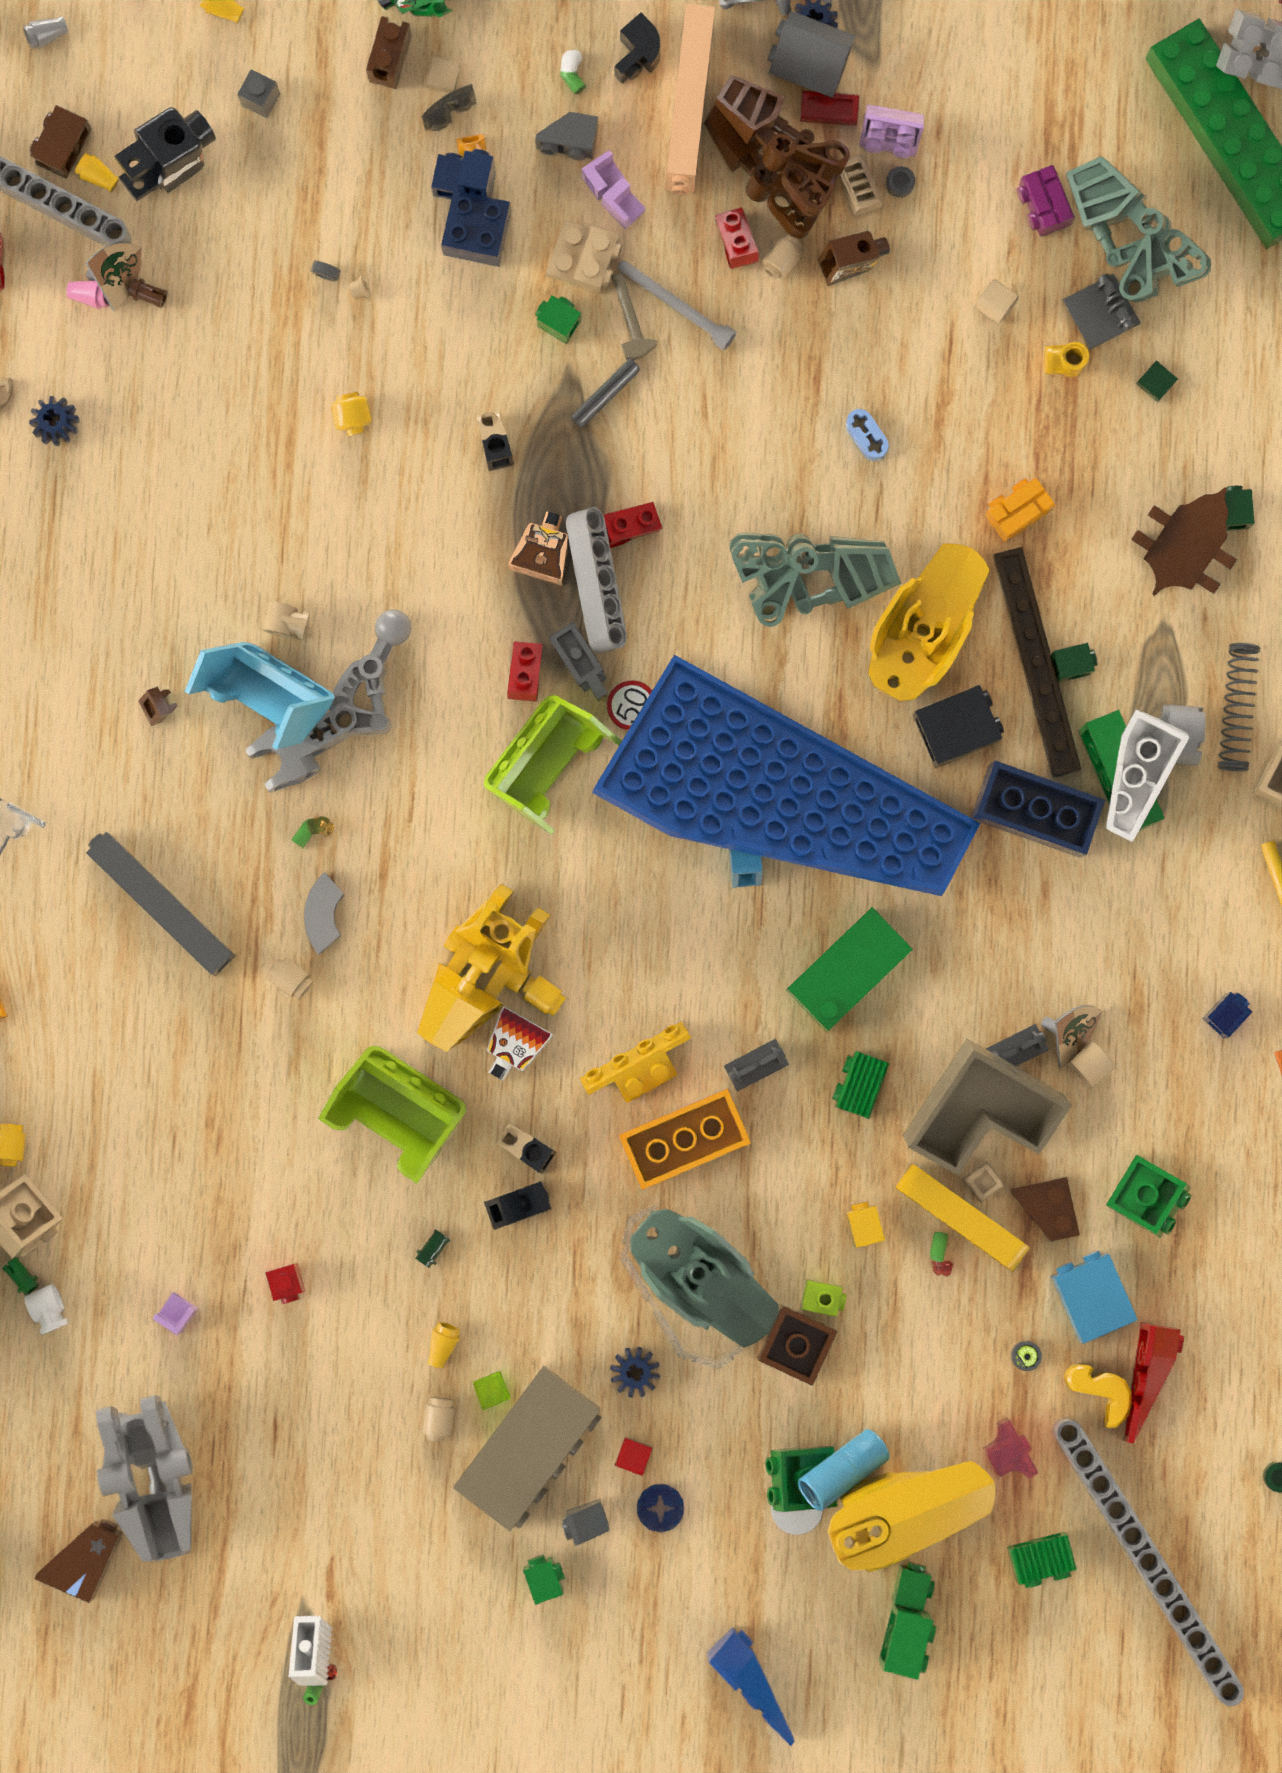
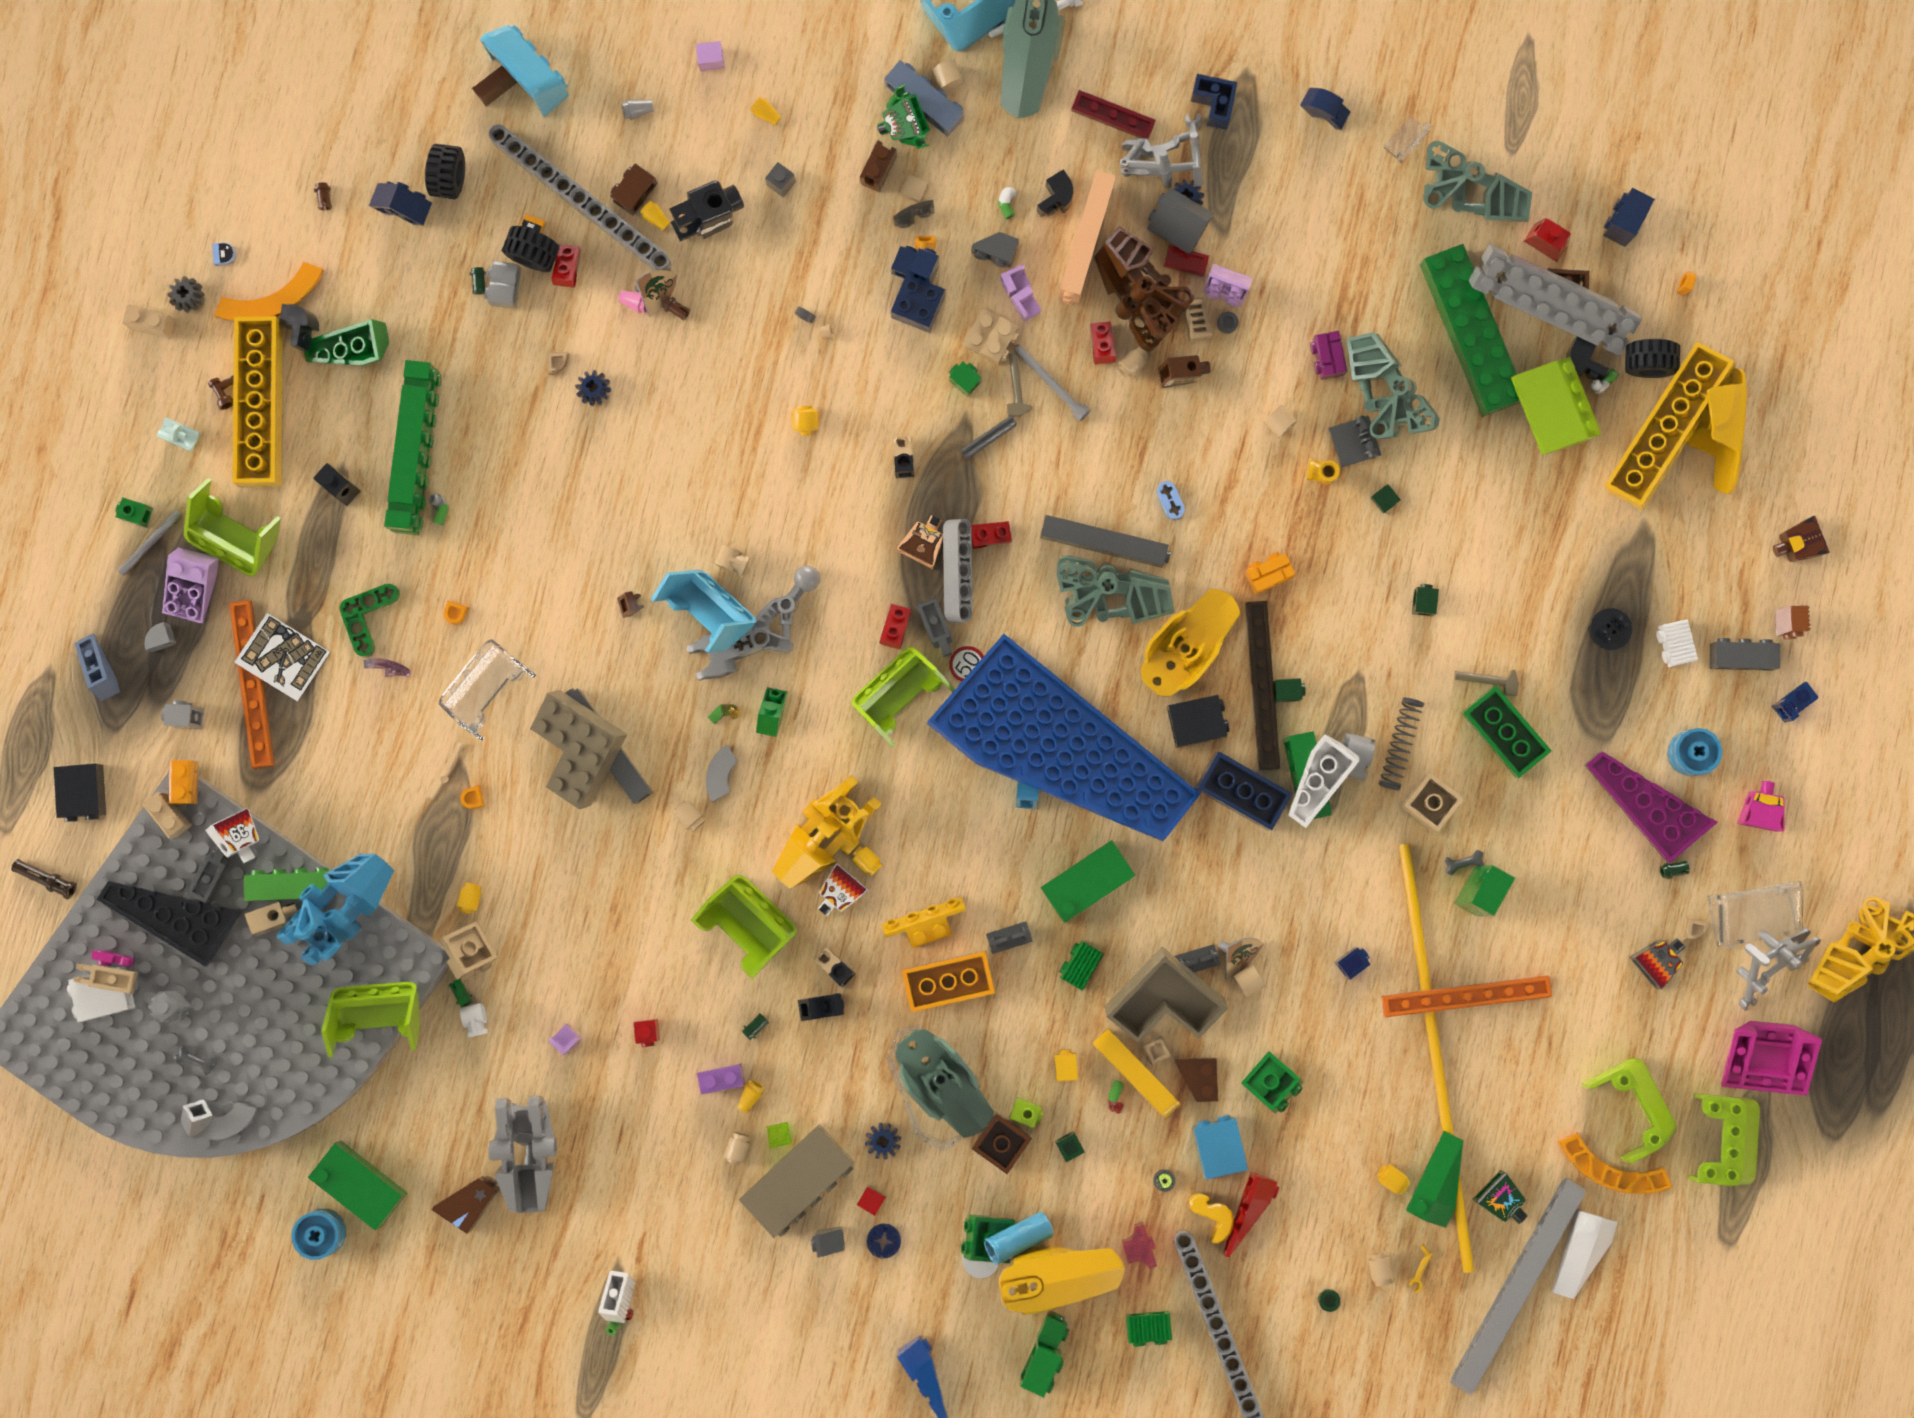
camera: 15 degrees right, 0 degrees up
green brick [523,1555,565,1605] -> none
reddish brown animal [1131,487,1238,596] -> none
none -> dark tan piece [530,690,627,810]
none -> medium lavender brick [697,1063,745,1095]
none -> green slope [756,687,787,737]
none -> dark grey brick [1040,515,1171,568]
none -> dark green brick [1055,1131,1085,1162]

